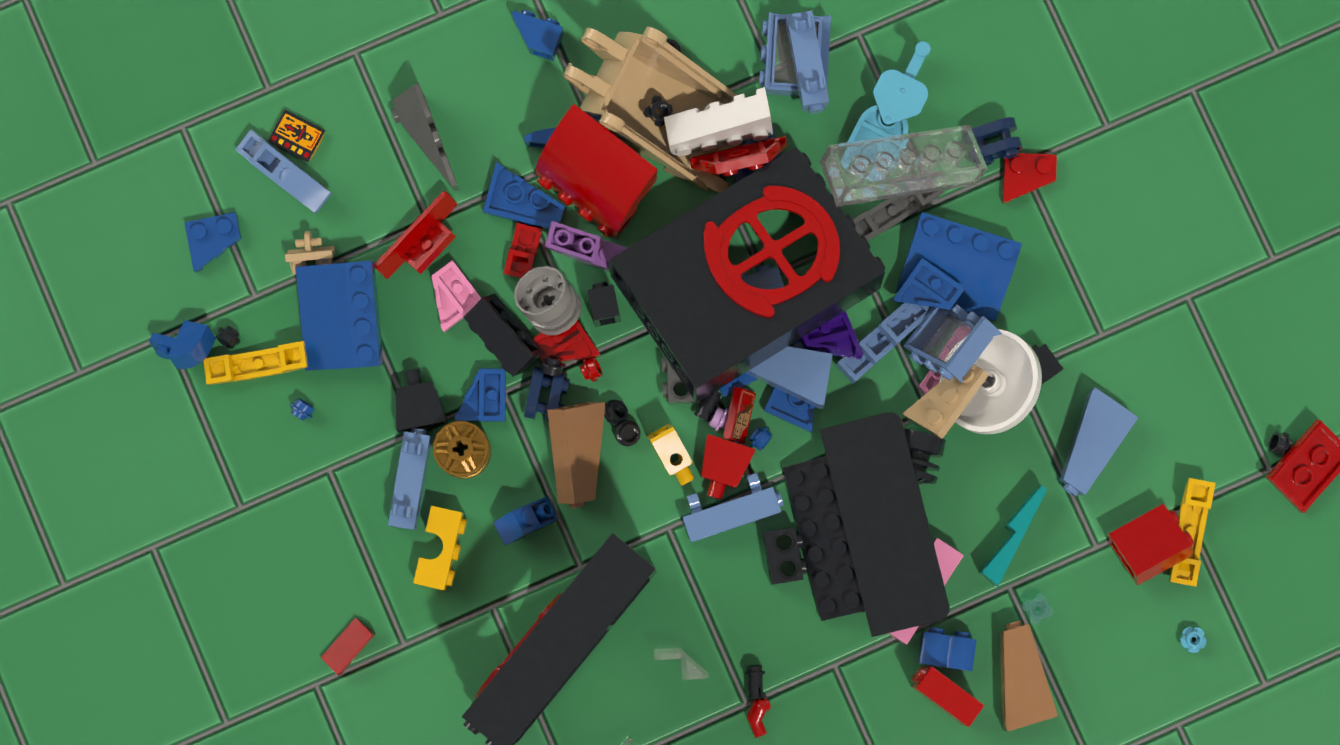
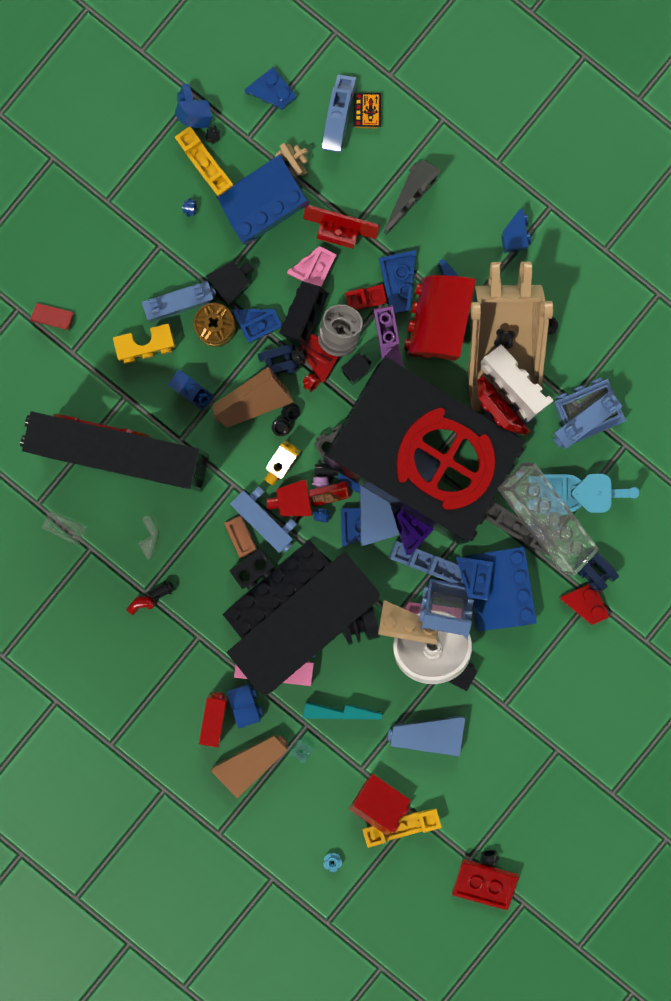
camera: 60 degrees right, 5 degrees up
none -> nougat tile [224,516,257,558]

